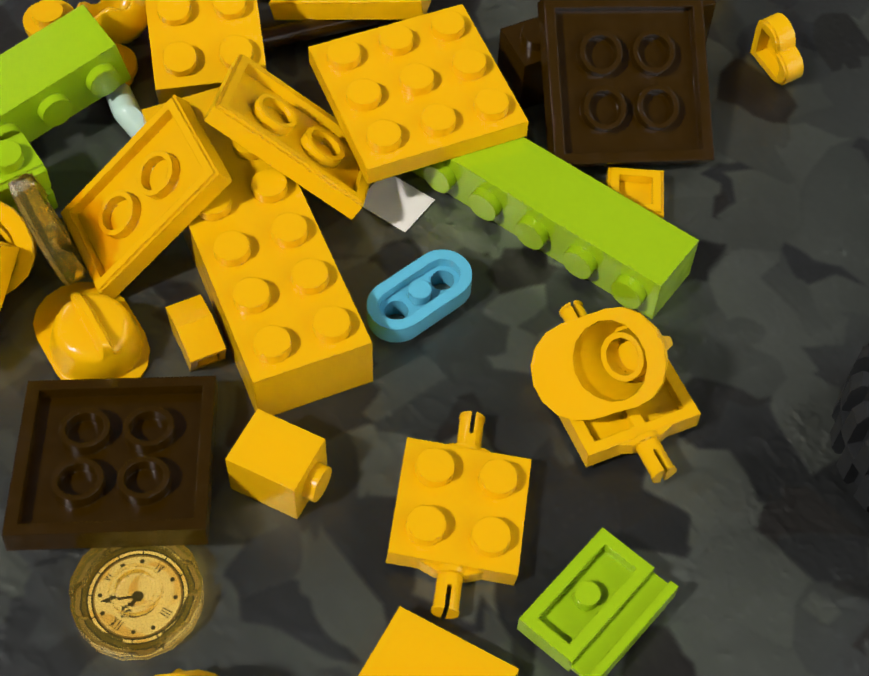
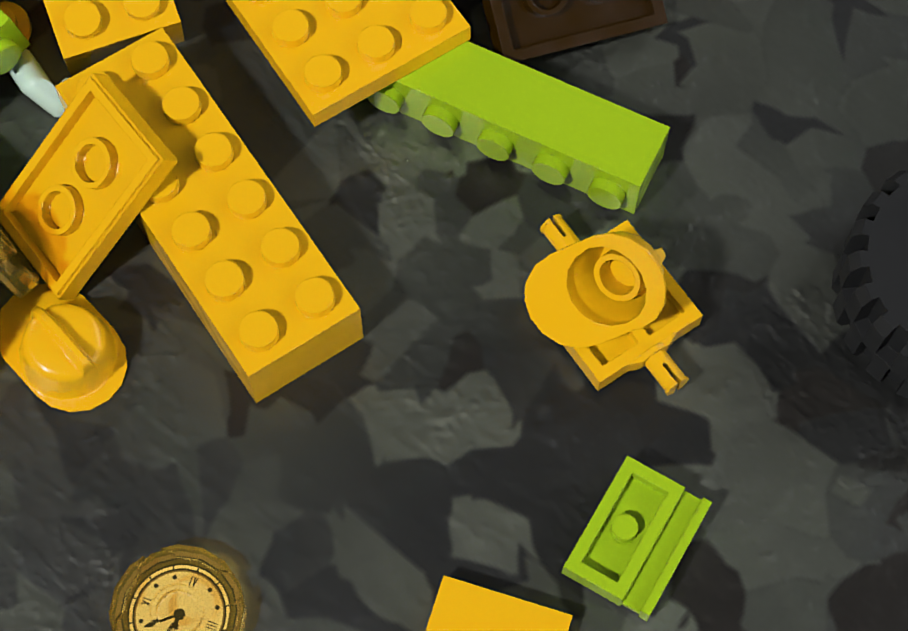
camera: 10 degrees left, 10 degrees up
dark brown plate [1,376,218,551] -> none
yellow piece [165,294,227,372] -> none
yellow tile [204,54,369,220] -> none
yellow brick [225,409,332,519] -> none
white sticker [363,176,435,233] -> none
medium azure plate [367,249,472,343] -> none
yellow plate [385,411,532,619] -> none
yellow tile [606,167,664,219] -> none

